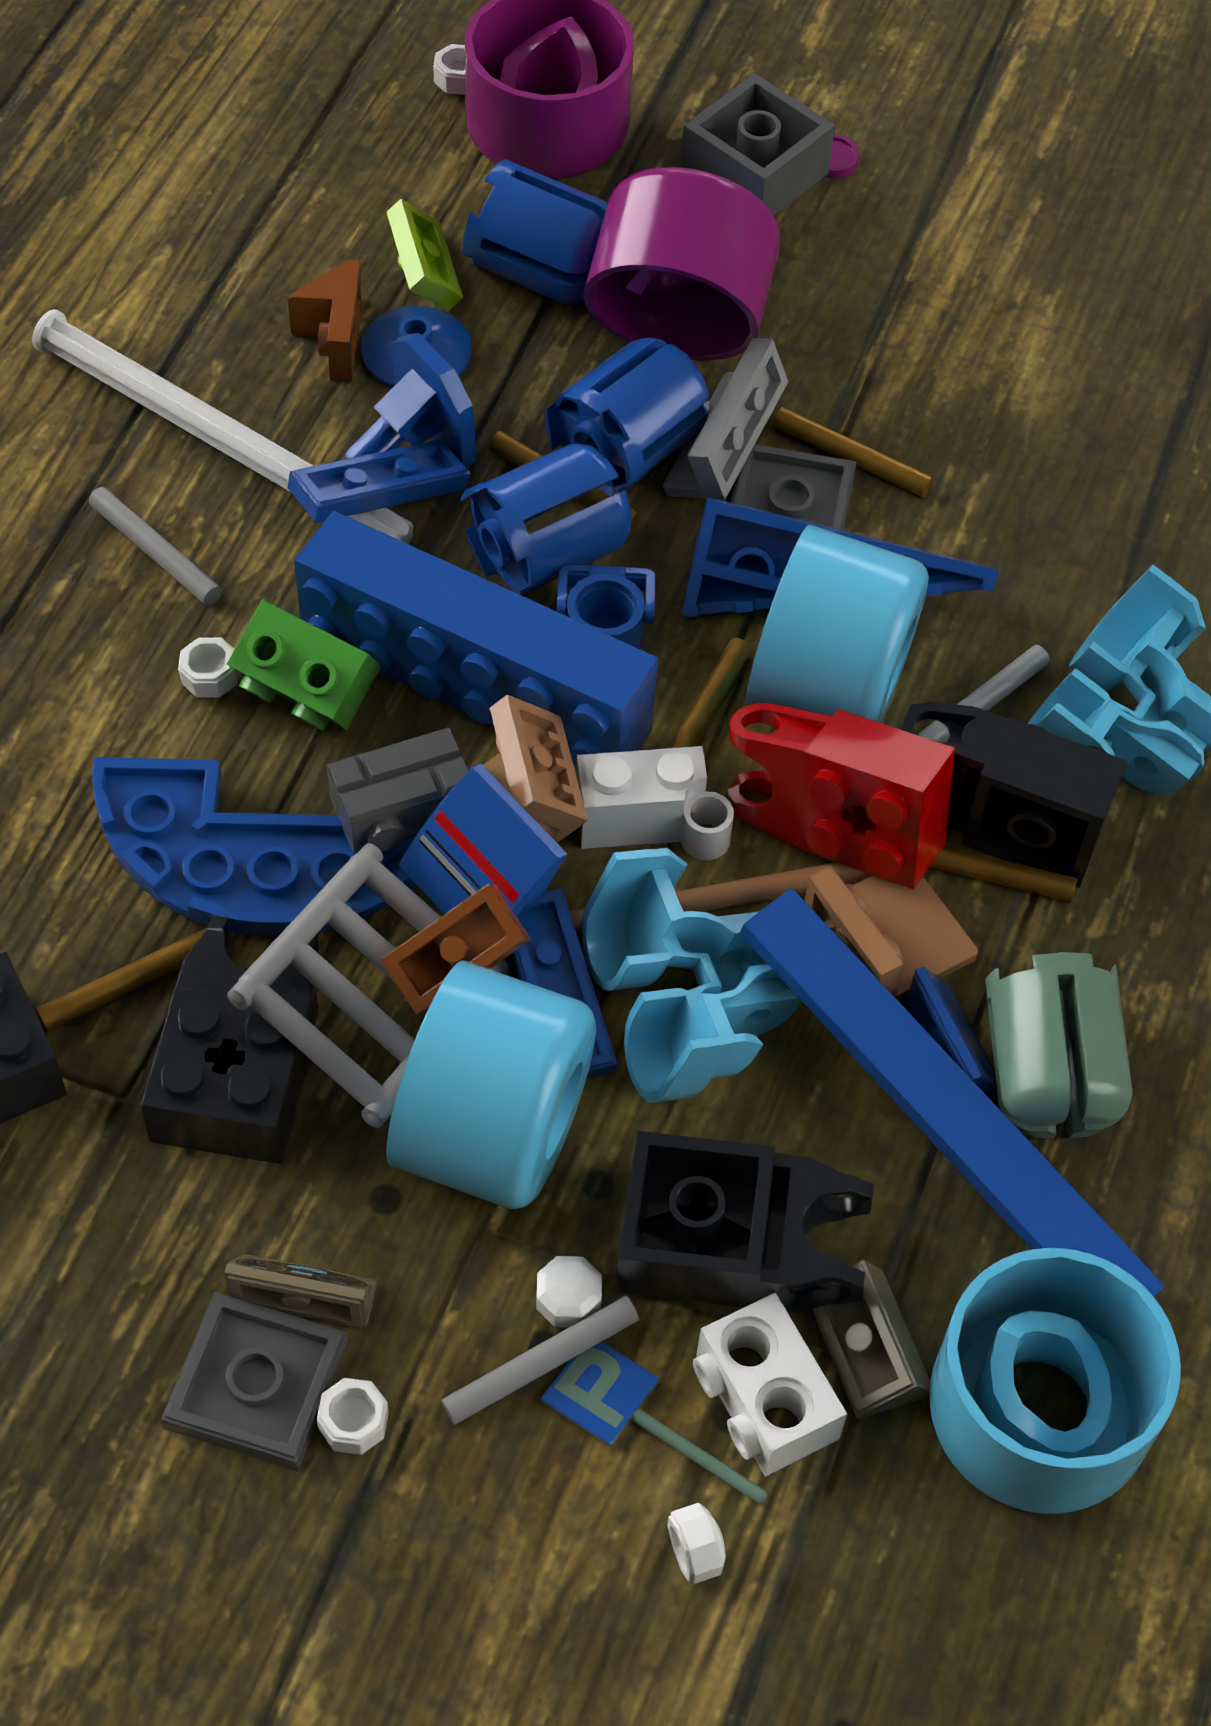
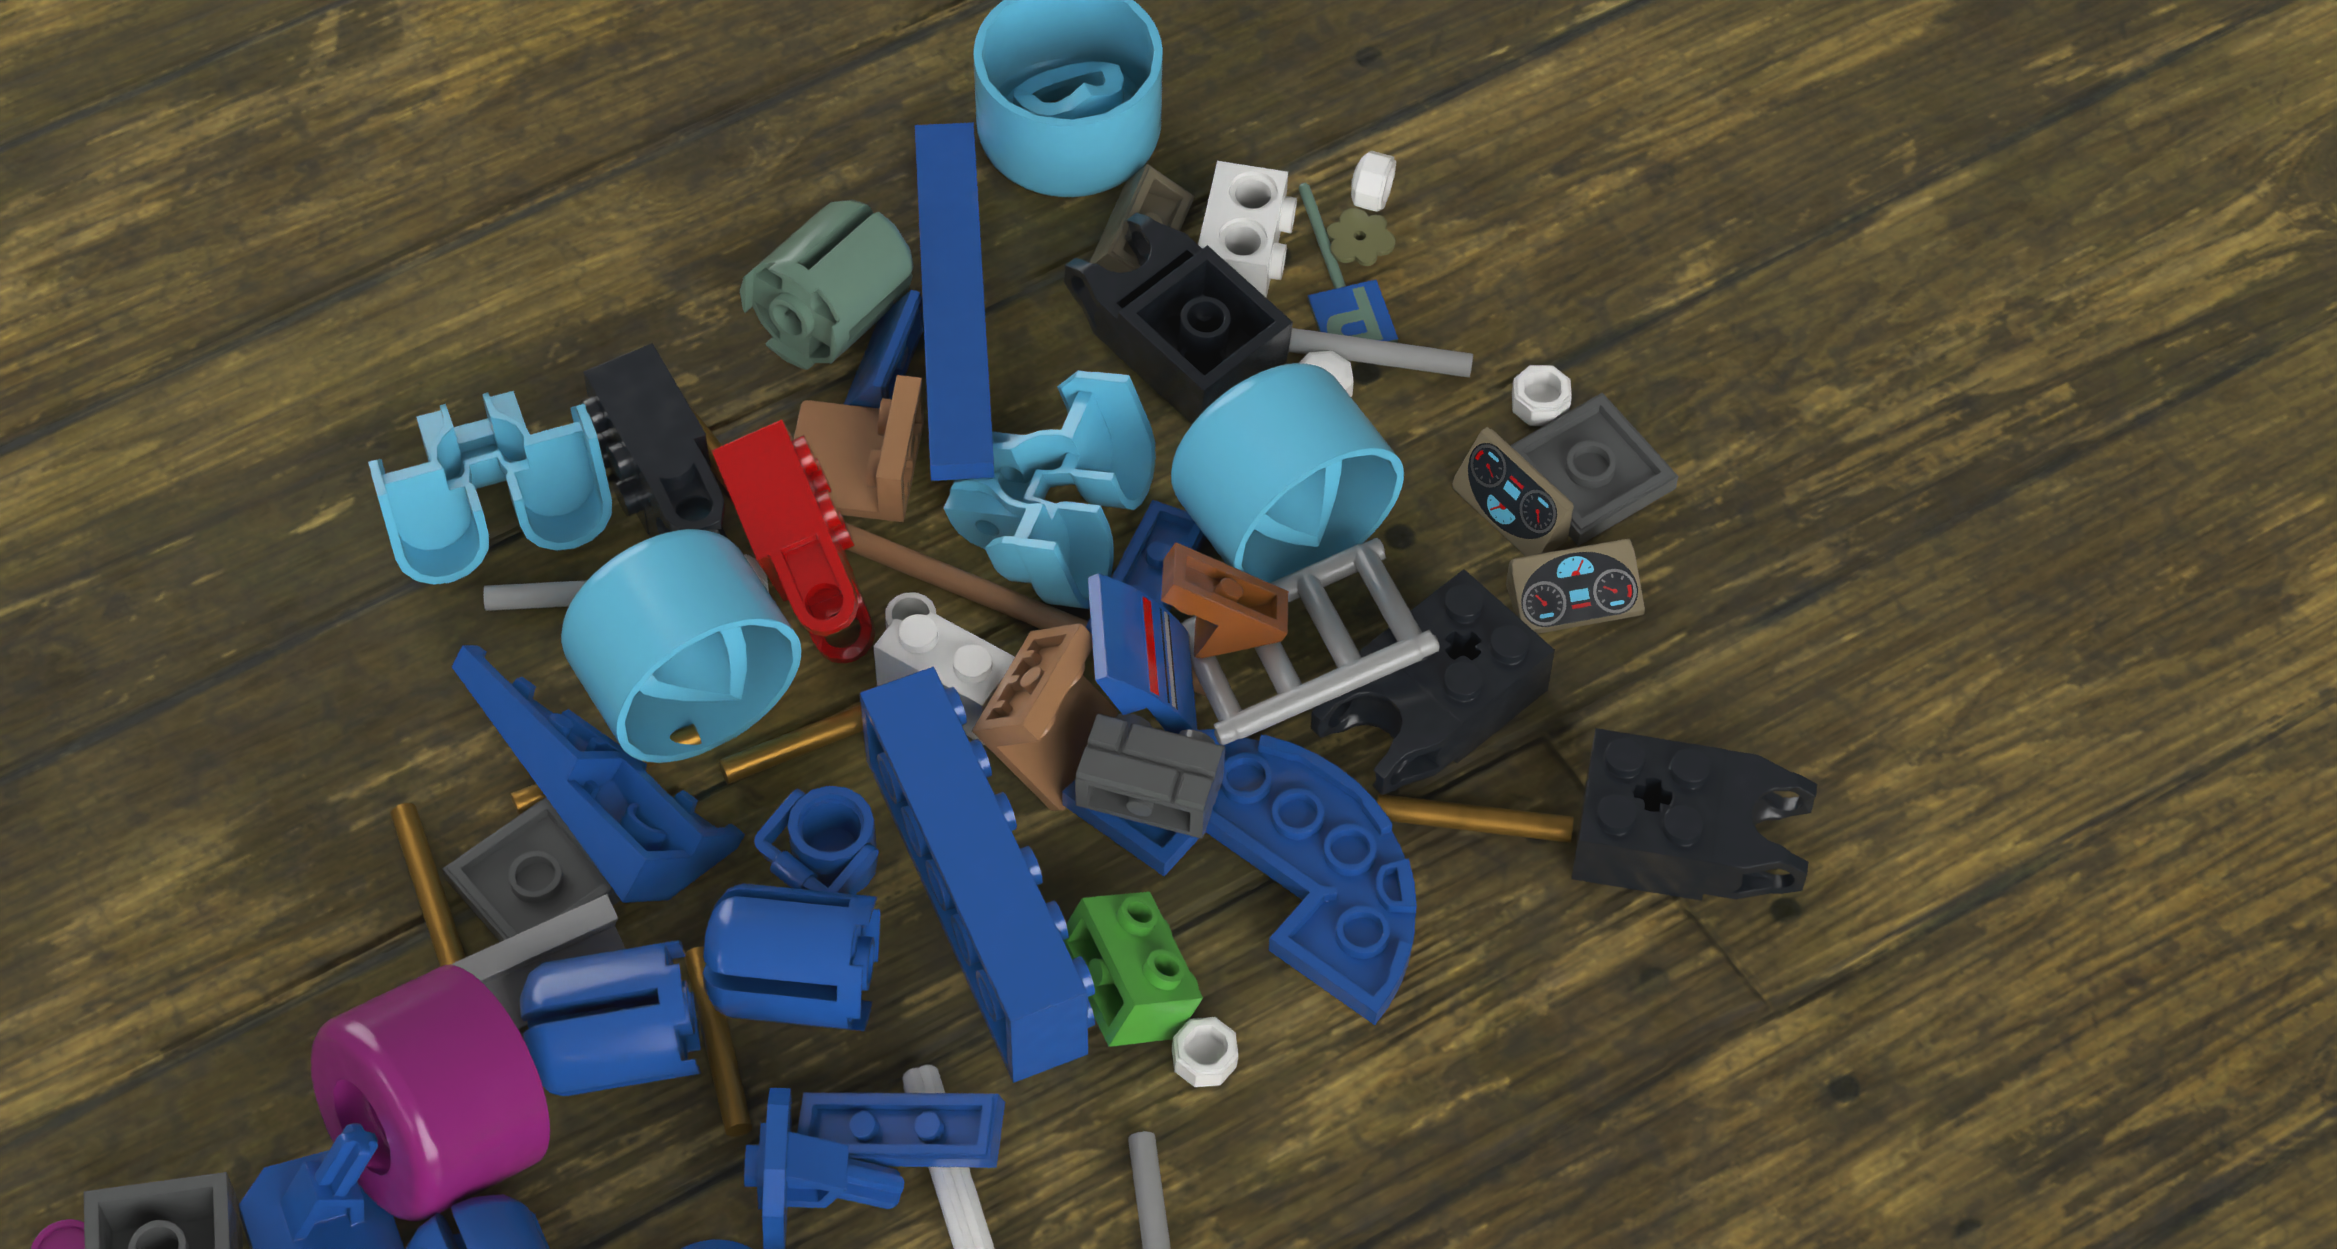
camera: 140 degrees left, 0 degrees up
none -> olive plant [1327,208,1395,266]
none -> slope [1506,539,1645,634]

